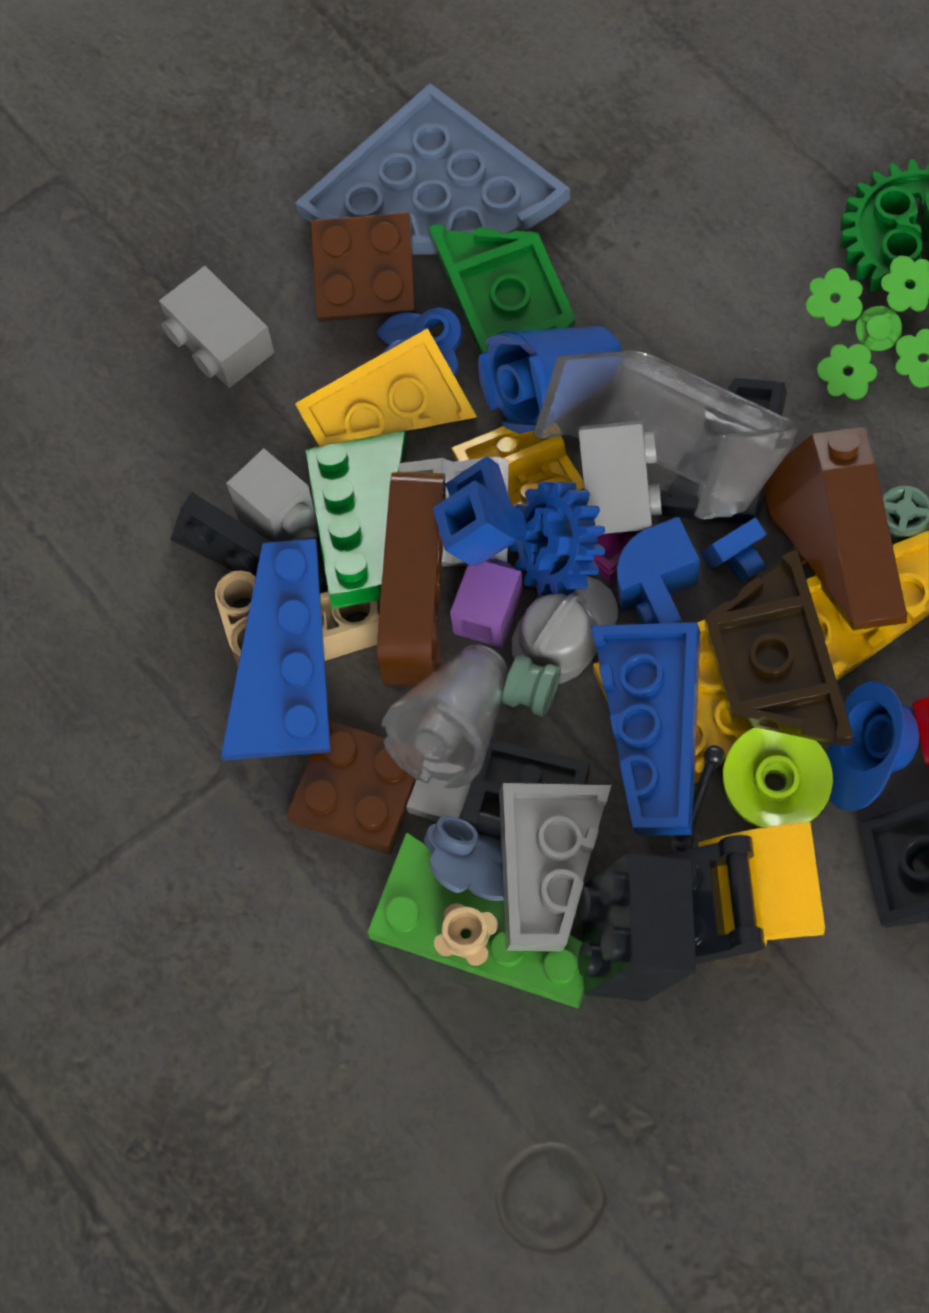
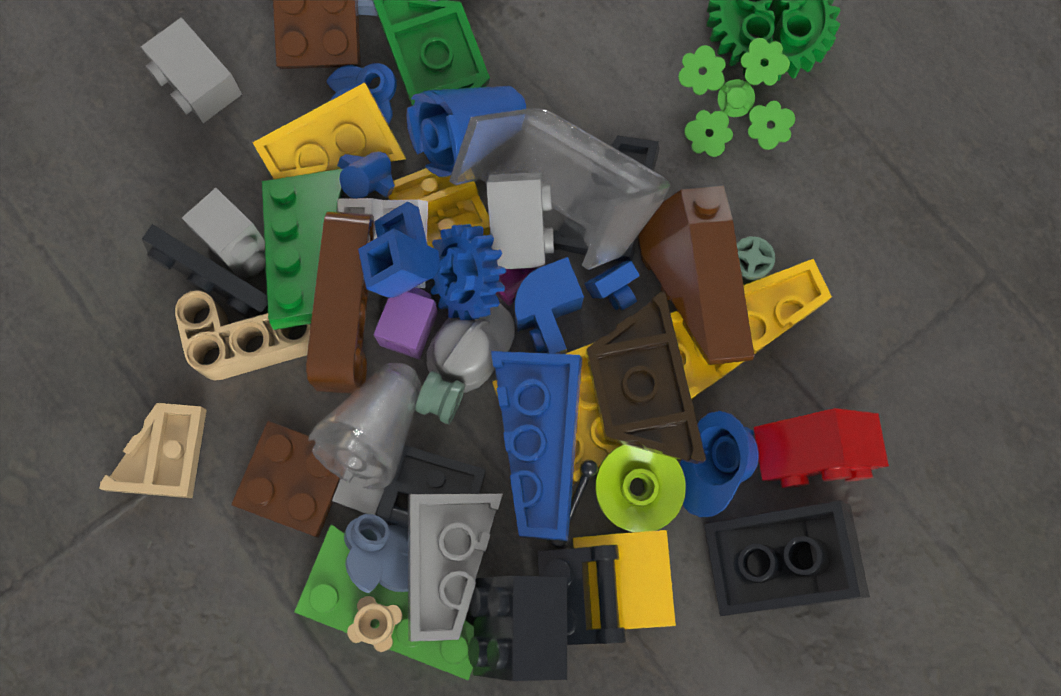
camera: 10 degrees left, 10 degrees up
blue wing [221,539,331,761] -> none
none -> tan wing [99,403,207,498]
none -> blue piece [337,152,395,199]

